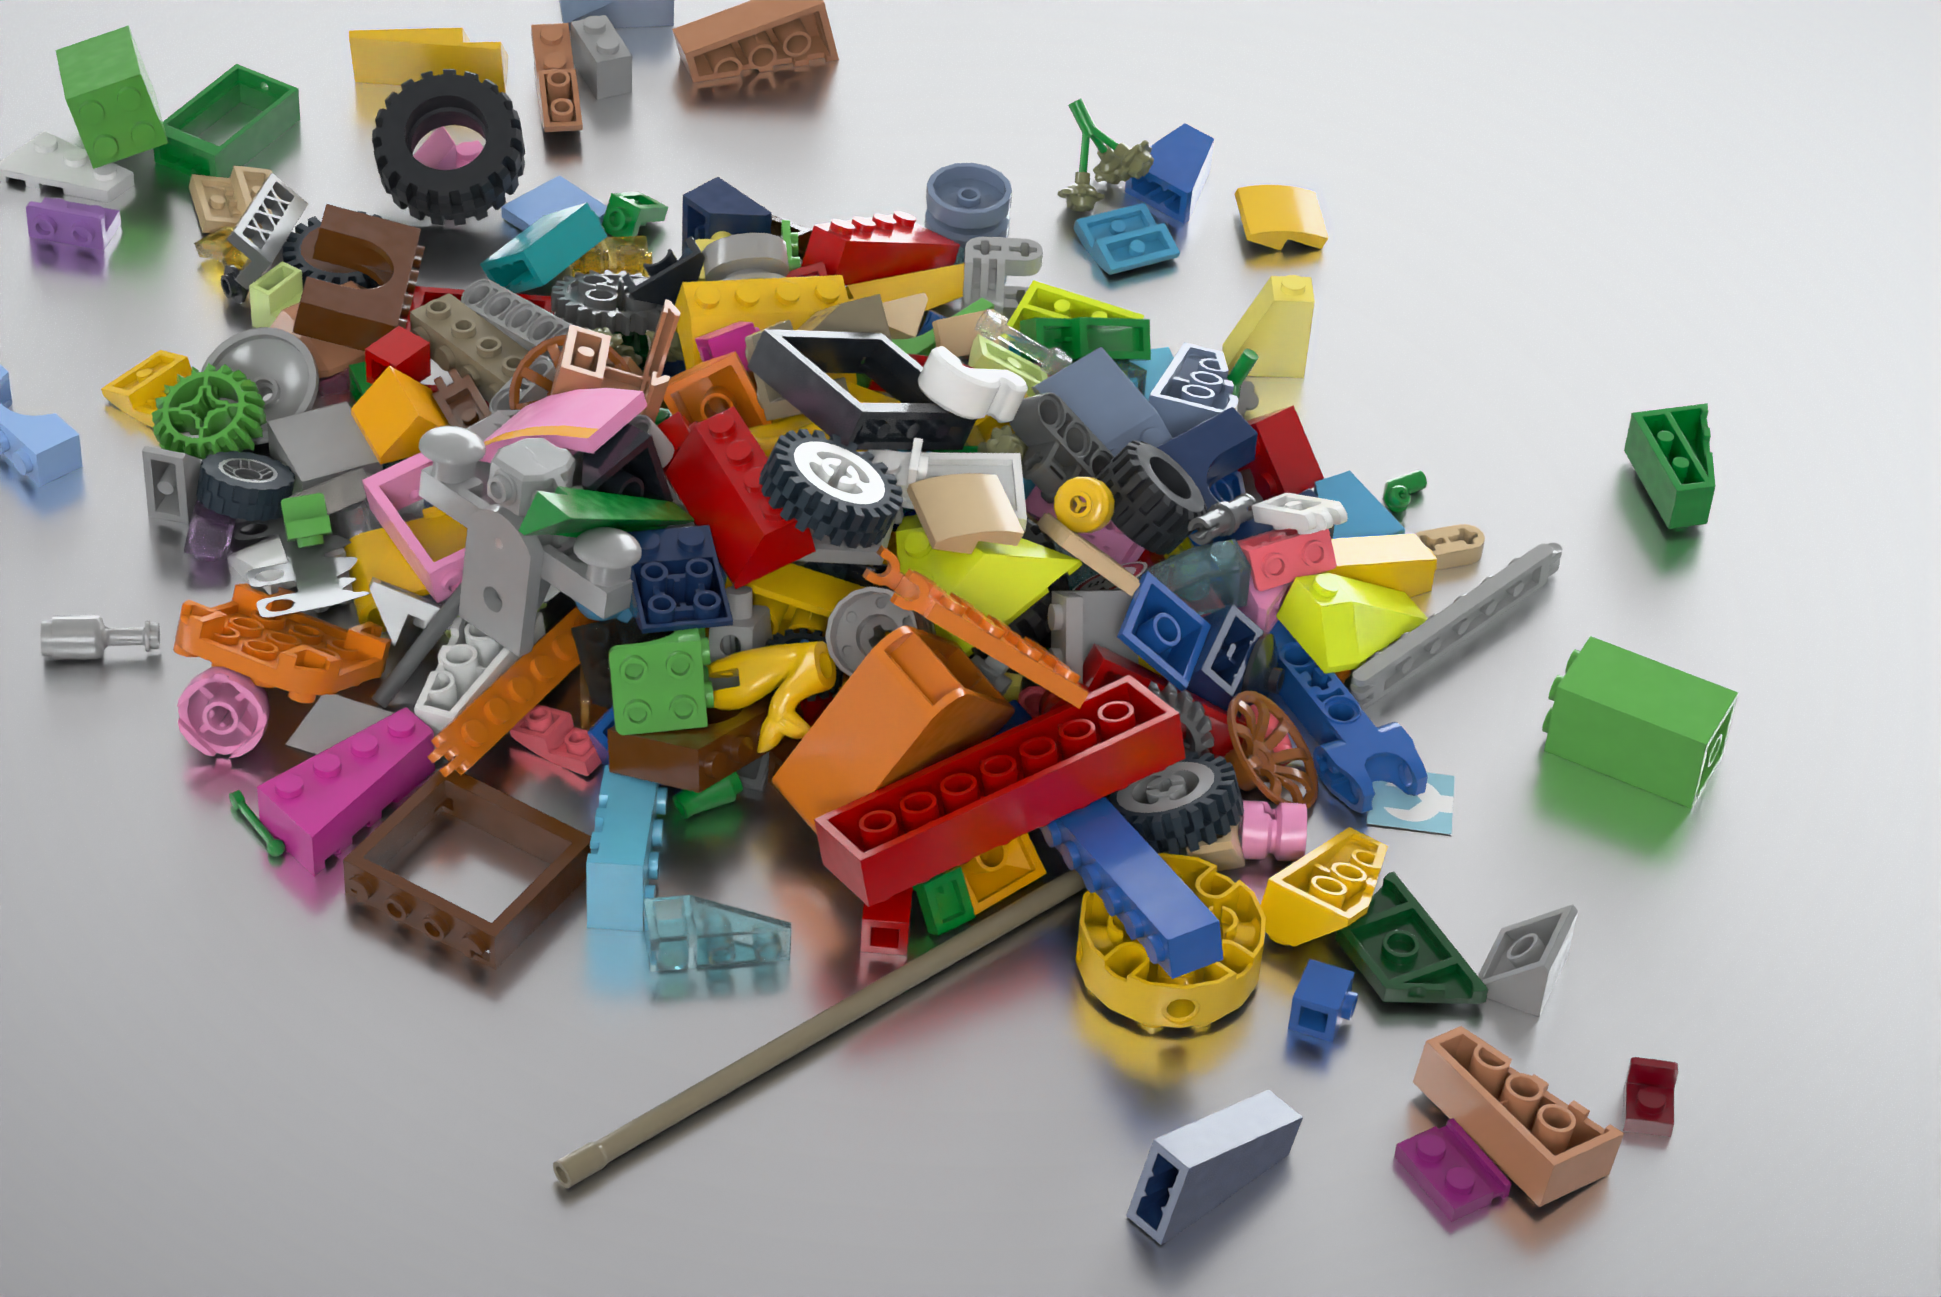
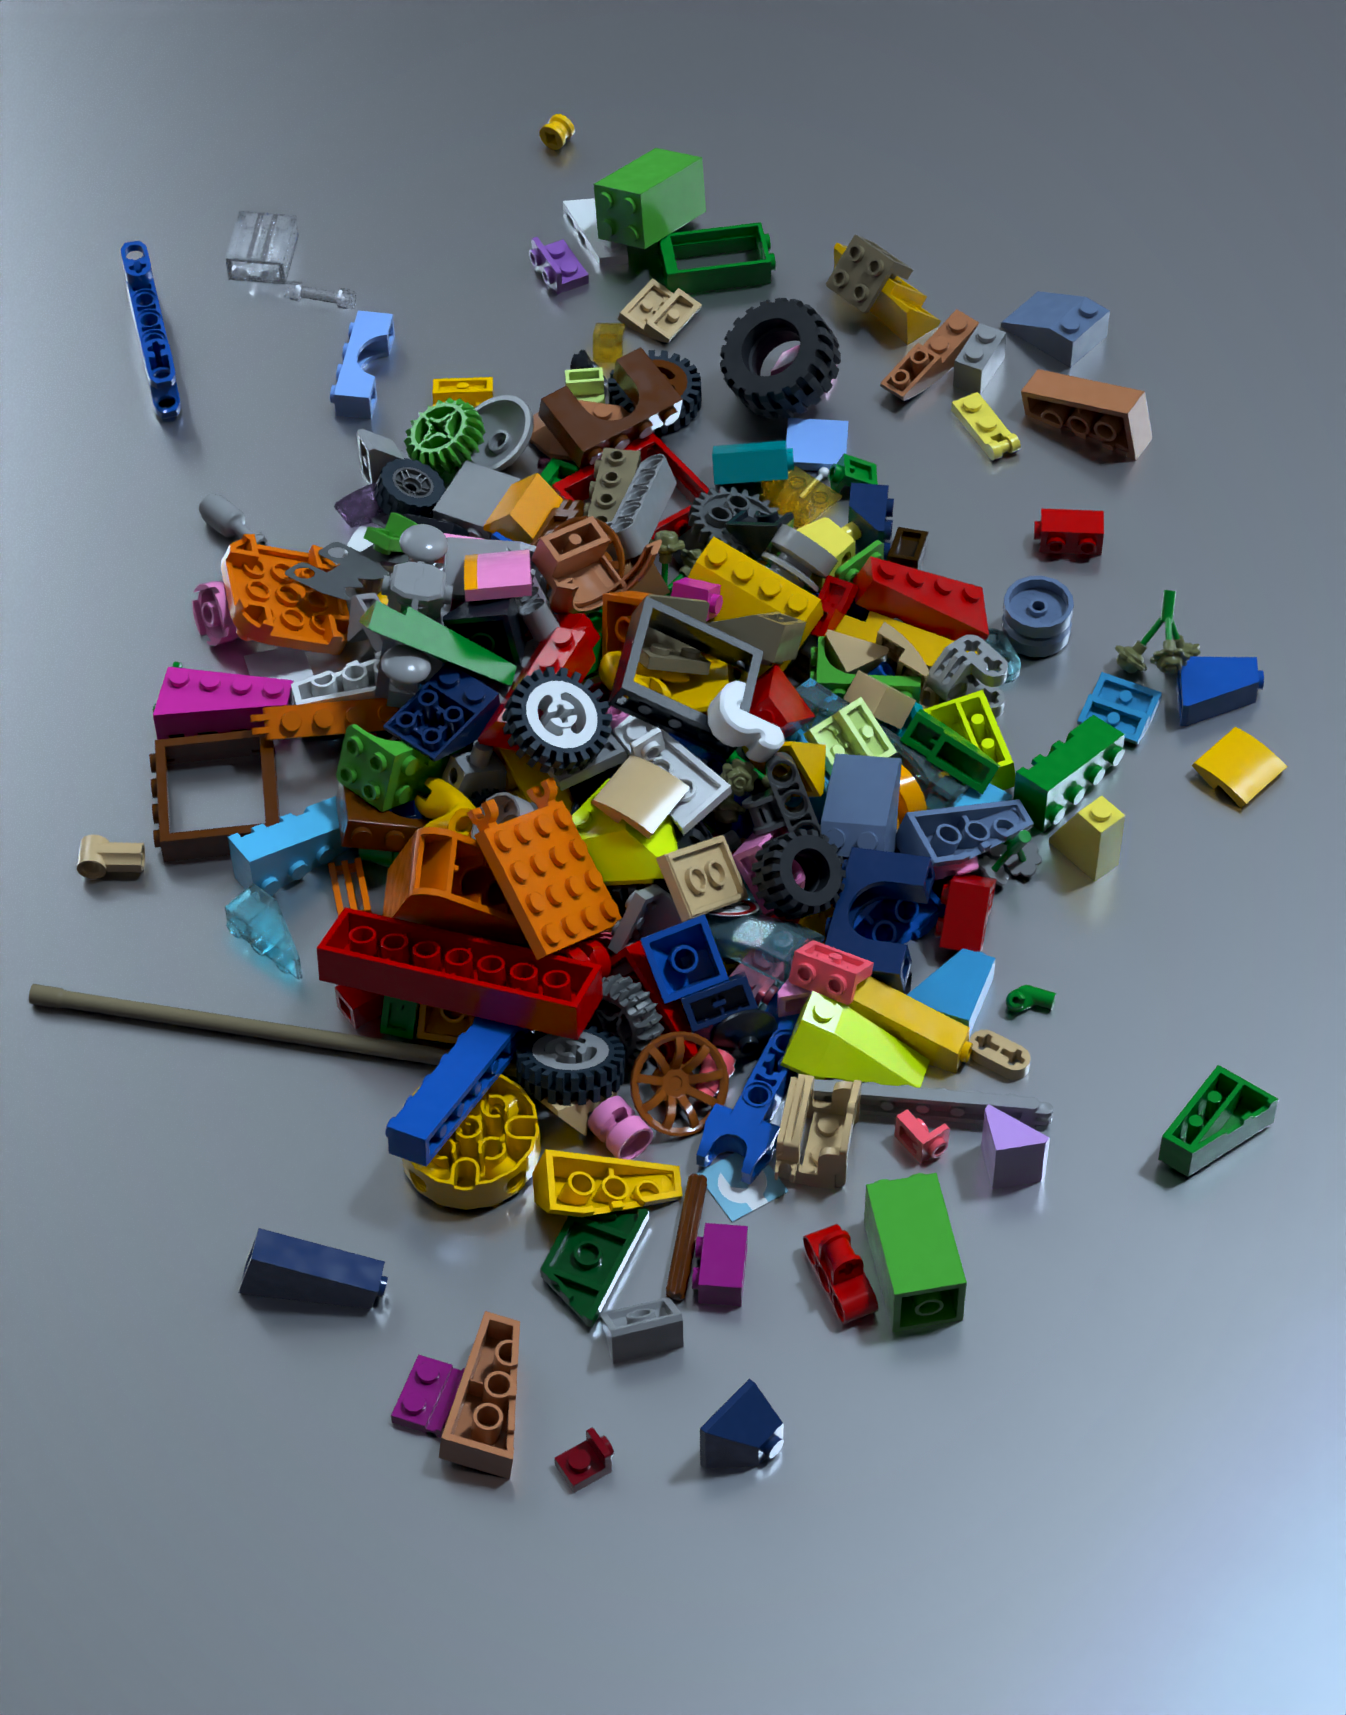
camera: 55 degrees right, 10 degrees up
fence [226,173,308,290] -> none
red brick [365,326,431,384] -> none
dark grey bar [371,581,462,709] -> none
clear bar [975,309,1072,376] -> none
yellow head [1054,477,1115,533] -> none
dark grey pin [1188,493,1257,545] -> none
white hinge [1252,493,1348,534] -> none
blue brick [1288,959,1359,1043] -> none
none -> tan piece [77,834,145,879]
none -> orange tile [328,858,372,916]
none -> reddish brown axle [666,1173,707,1301]
none -> magenta brick [692,1223,748,1307]
none -> dark blue slope [700,1378,784,1469]
none -> tan animal [774,1074,862,1190]
none -> red piece [803,1224,879,1324]
none -> dark tan bracket [826,234,913,314]
none -> tan slope [875,622,930,693]
none -> coral bracket [894,1109,950,1164]
none -> light yellow plate [951,392,1021,461]
none -> lavender slope [981,1104,1049,1189]
none -> green wedge [1013,715,1125,833]
none -> red brick [1034,508,1104,555]

